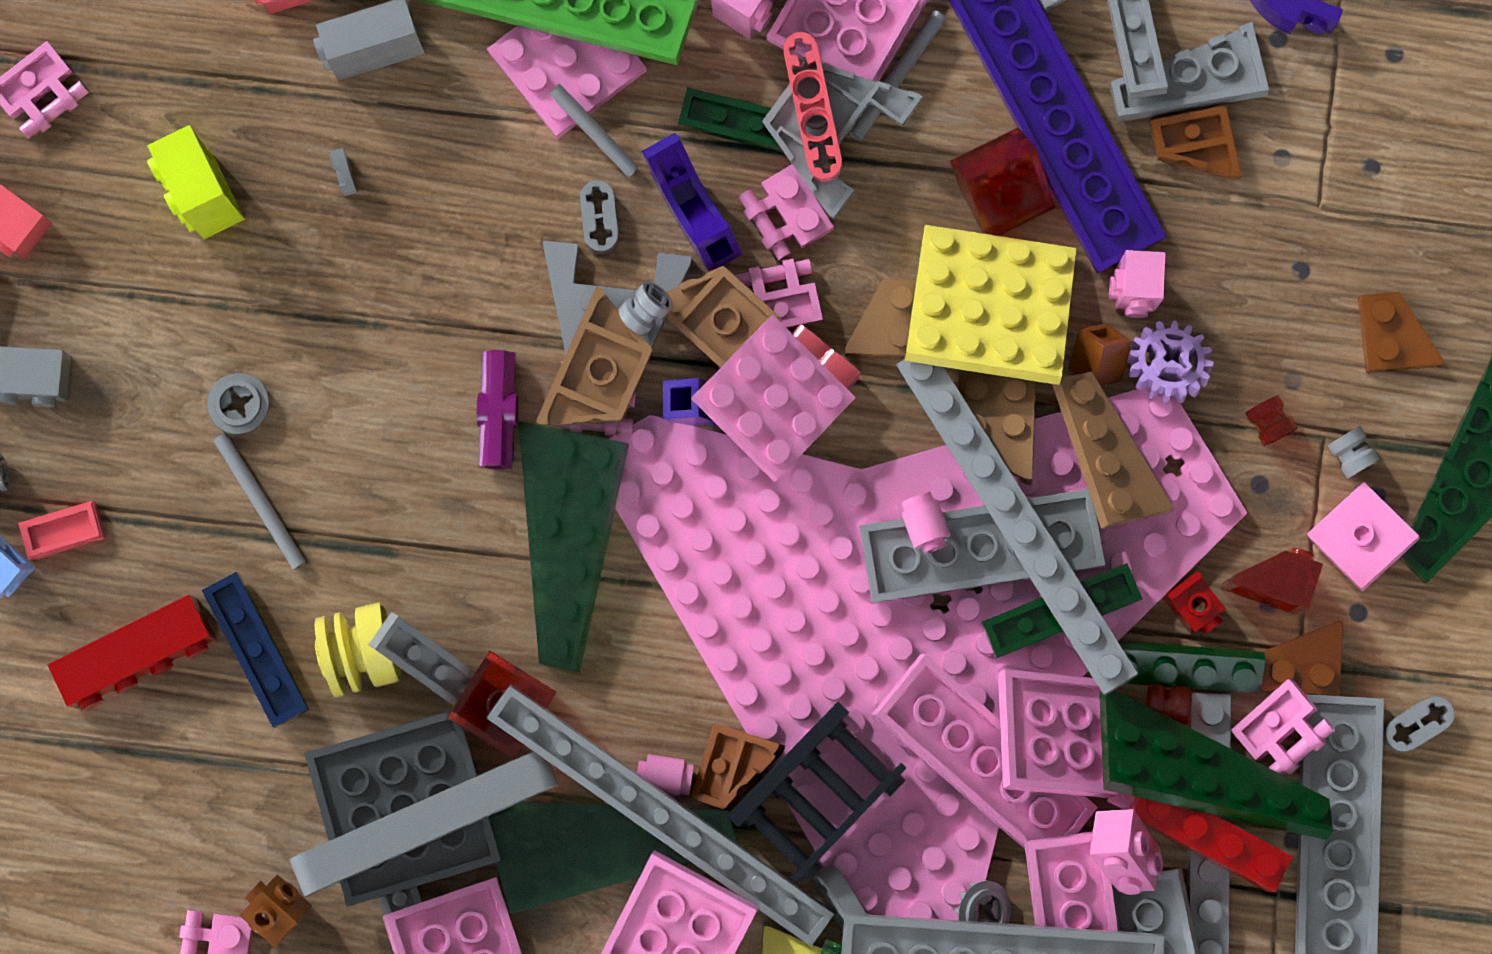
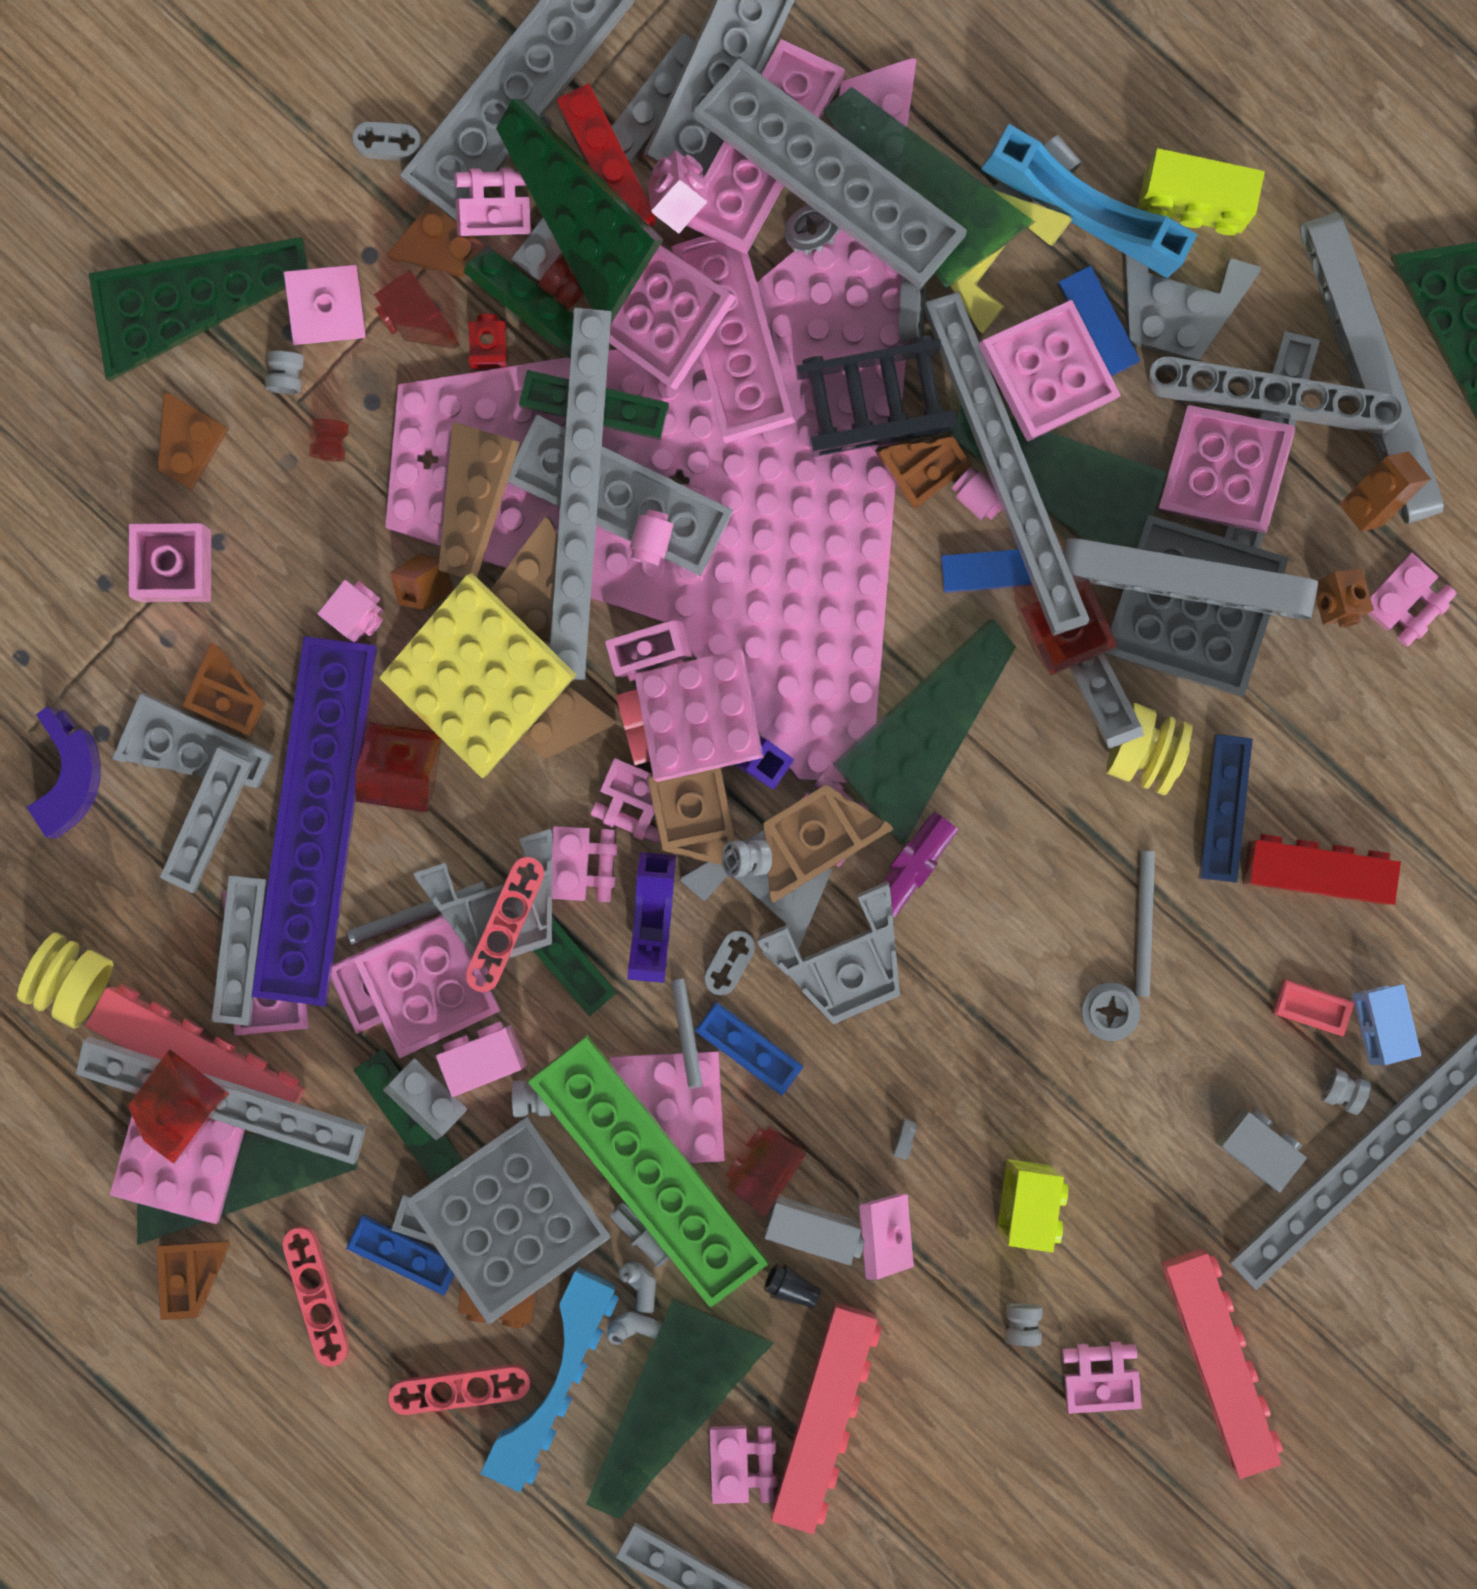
camera: 150 degrees left, 5 degrees up
lavender gear [1127,321,1214,404] -> none
none -> bright pink brick [129,523,211,602]
none -> bright pink brick [605,620,693,682]
none -> blue tile [695,1001,804,1096]
none -> clear red slope [726,1123,806,1217]
none -> light grey wing [757,881,900,1024]
none -> bright pink plate [859,1194,914,1280]
none -> blue tile [941,549,1033,593]
none -> light grey wheel [1005,1303,1043,1346]

